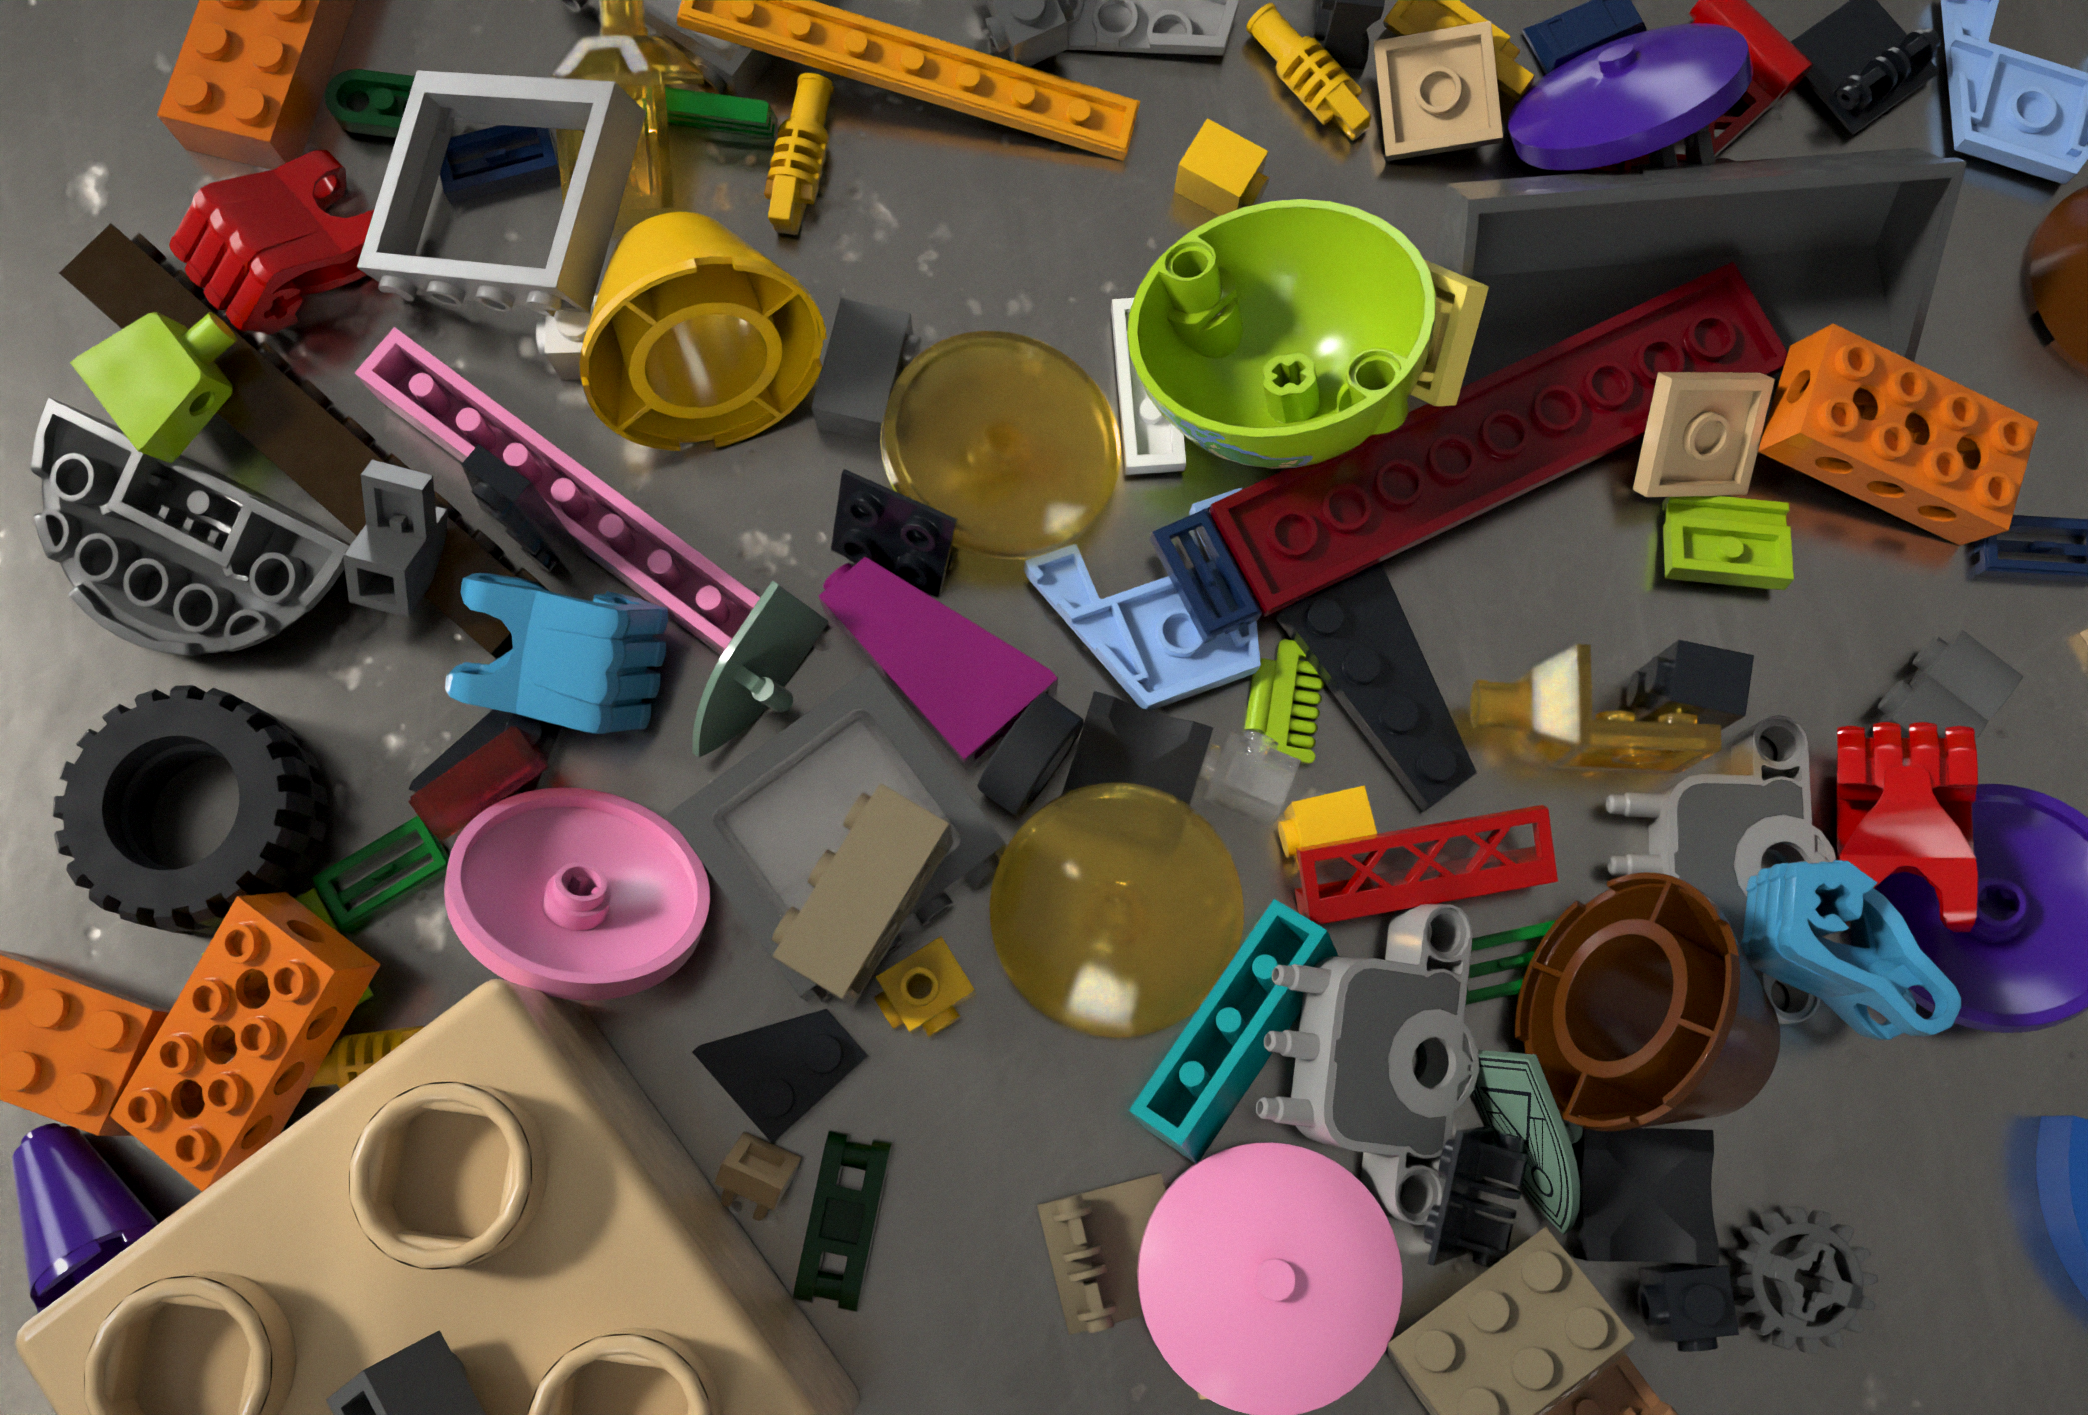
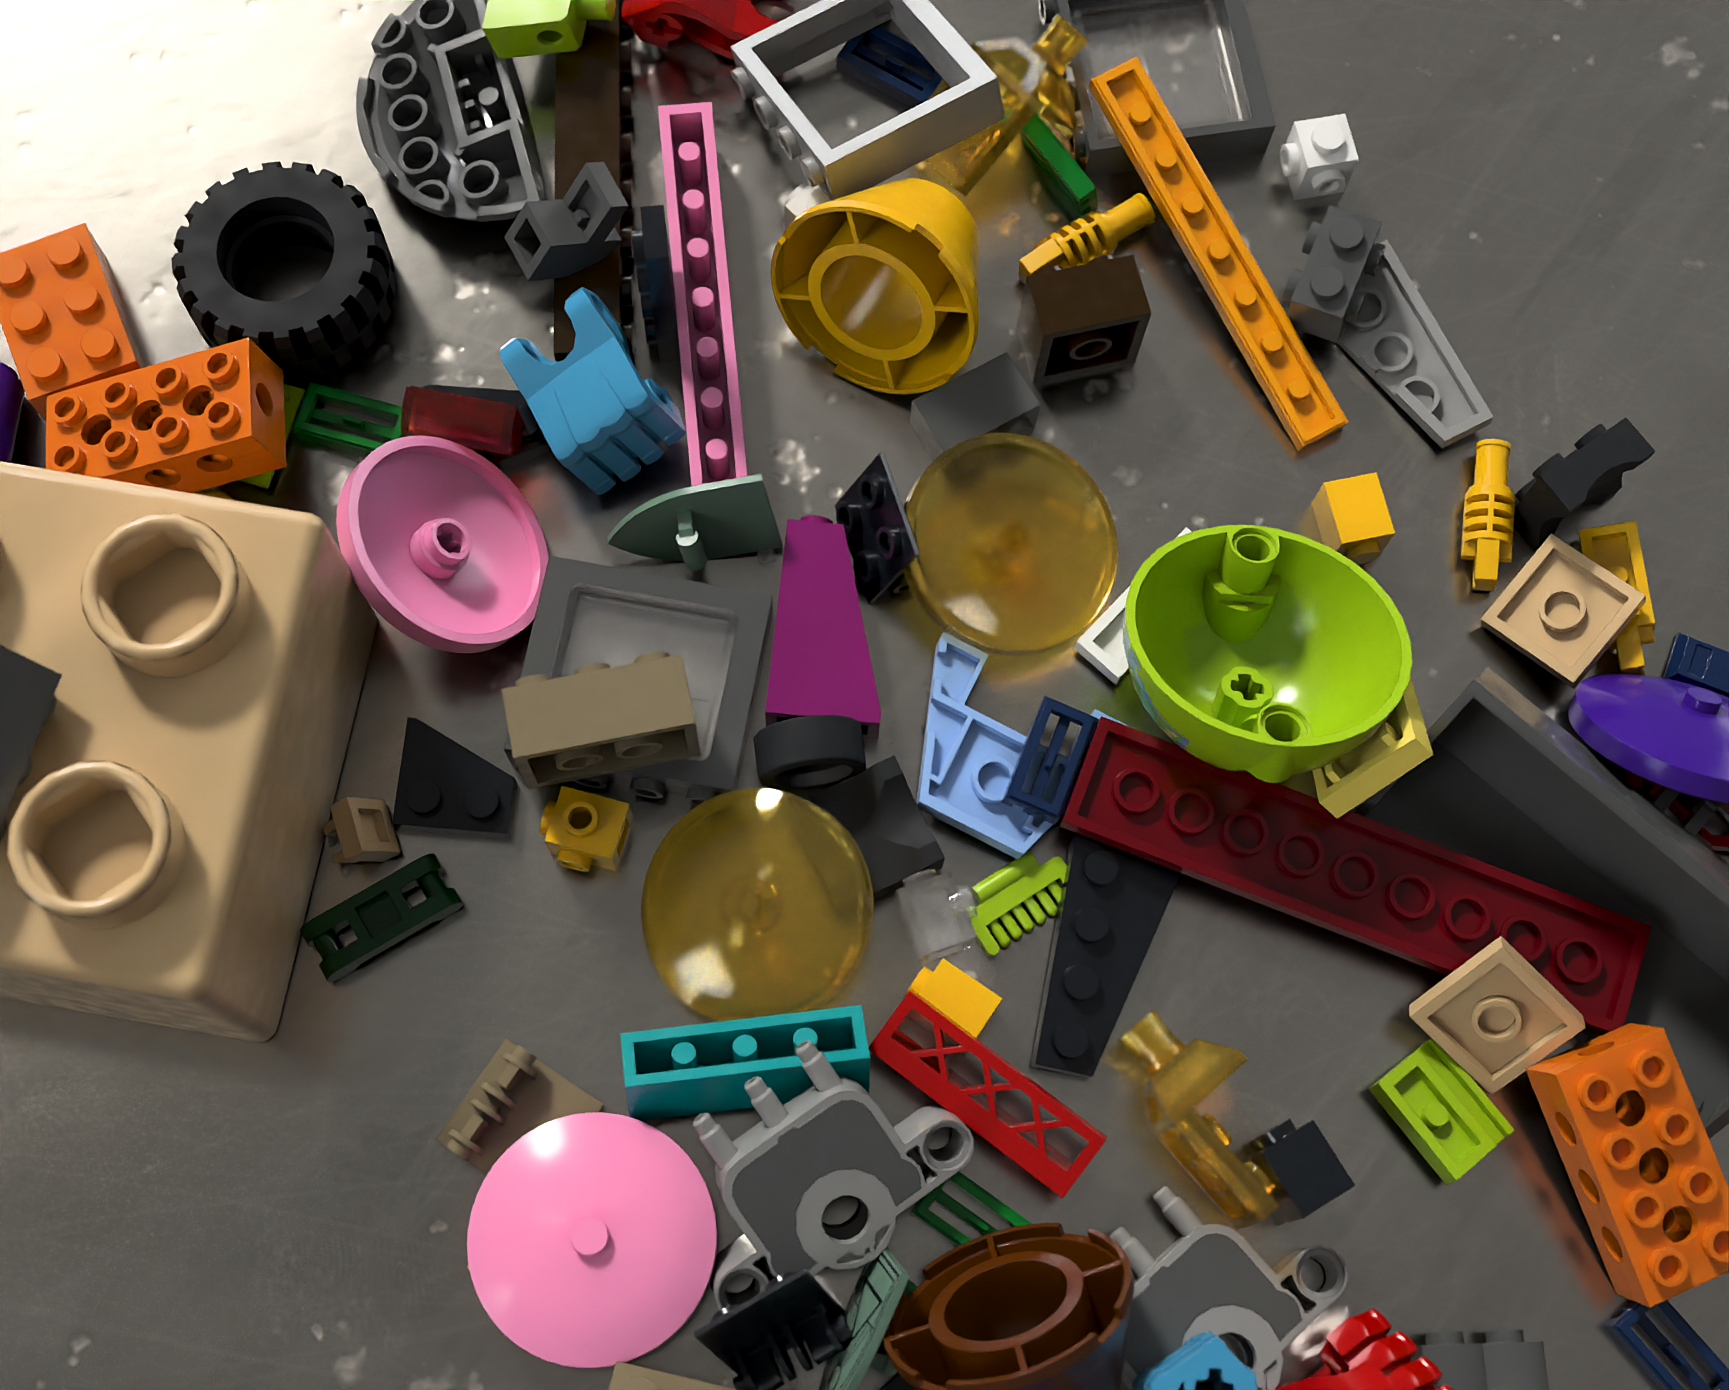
camera: 45 degrees right, 5 degrees down
none -> dark brown brick [1016,254,1151,383]

